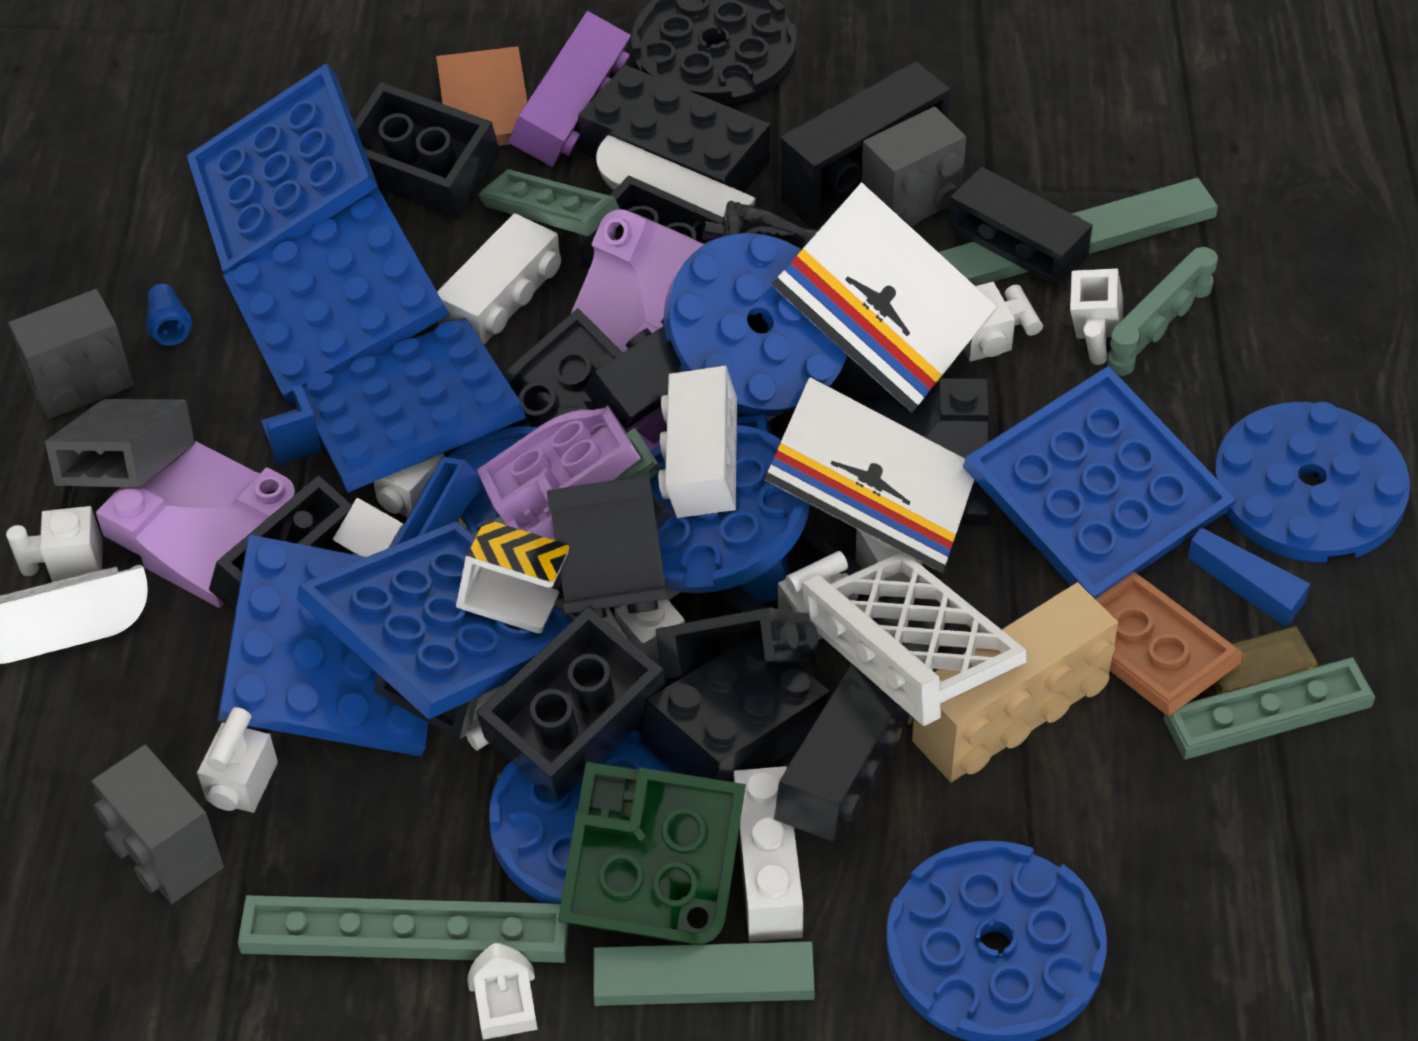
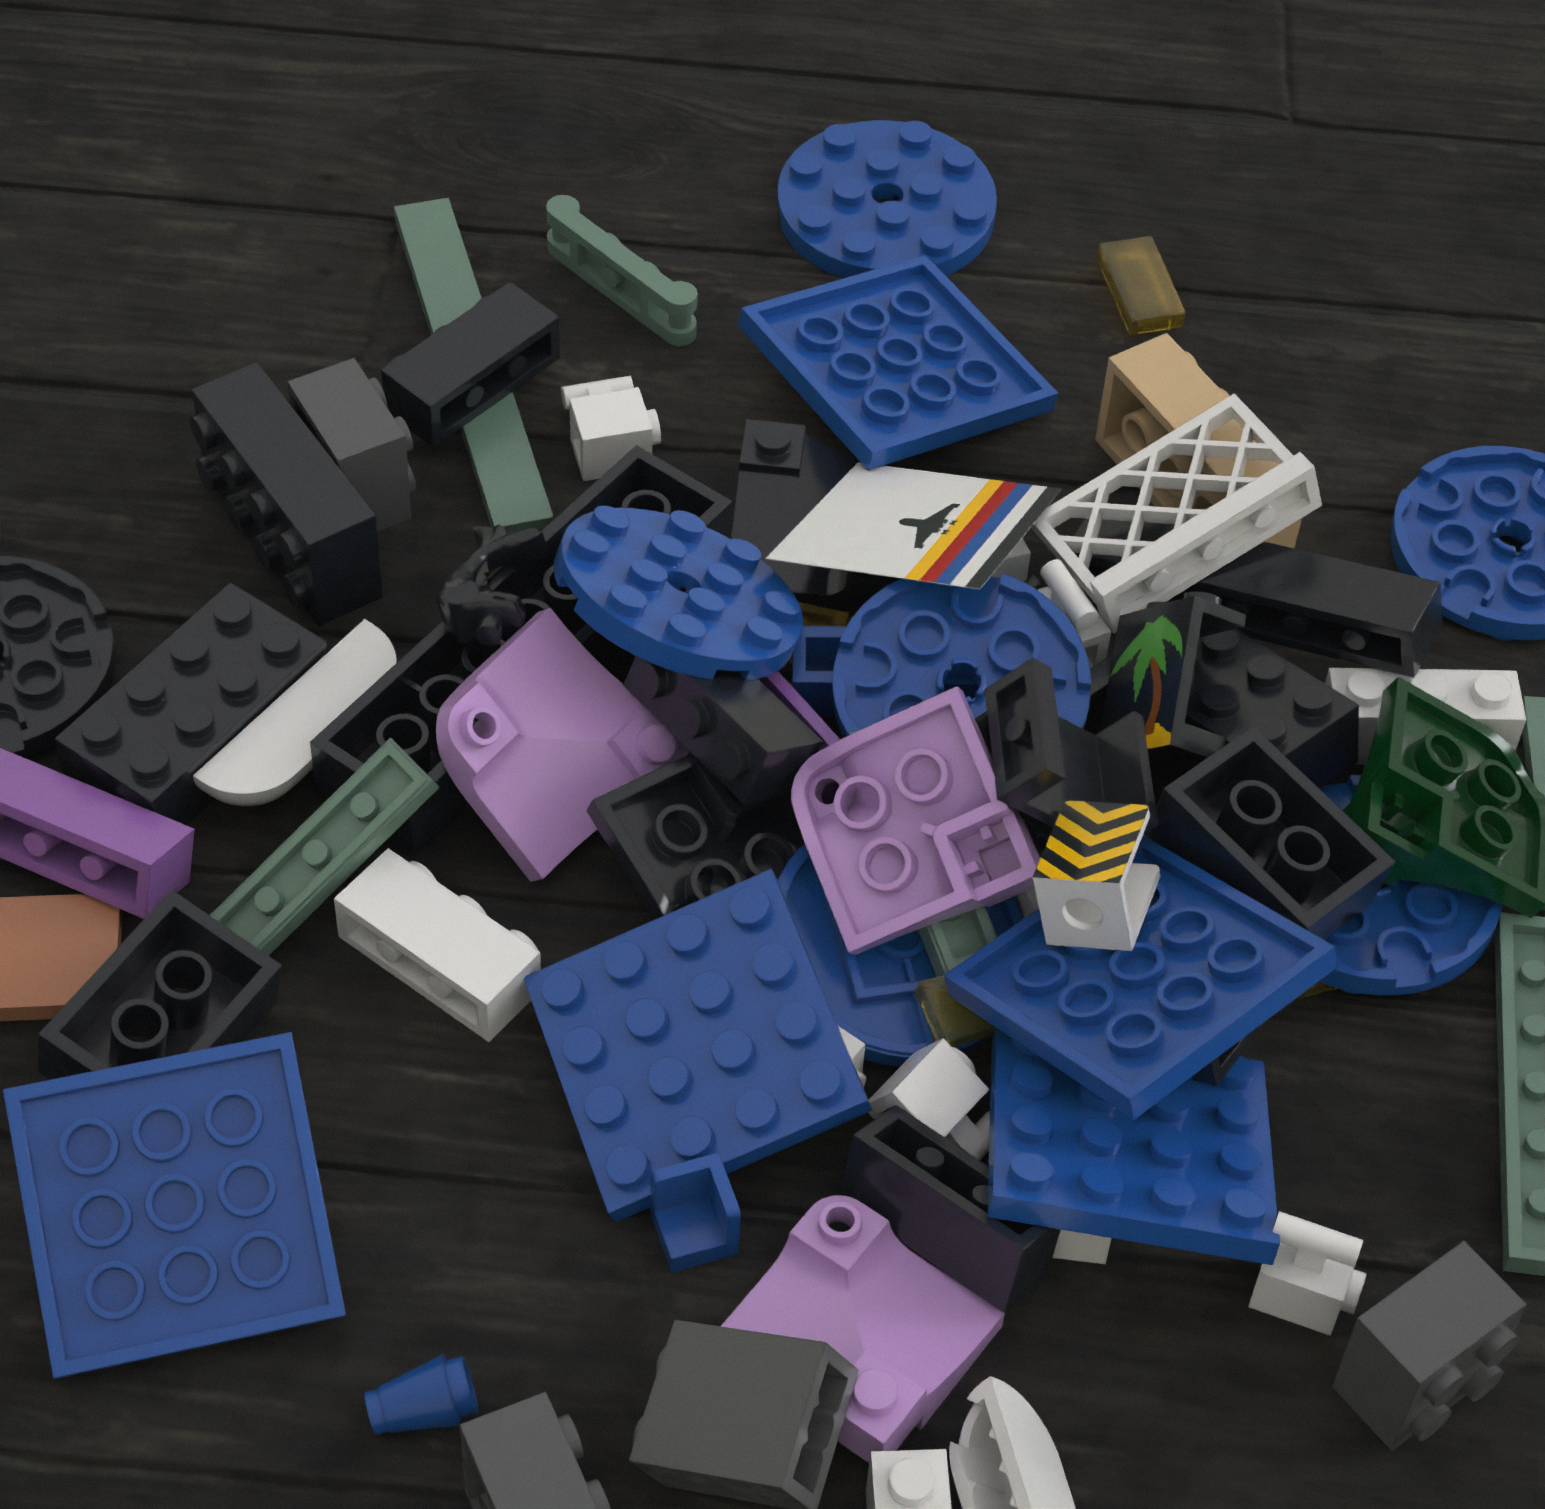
camera: 90 degrees left, 0 degrees up
blue plate [223,188,450,405] -> none
blue piece [392,457,483,547] -> none
white brick [658,365,737,518] -> none
white sticker [771,182,997,413] -> none
white brick [1070,269,1123,365] -> none
nougat tile [1095,572,1242,717] -> none
sand green tile [1163,657,1375,760] -> none
blue piece [1188,528,1310,629] -> none

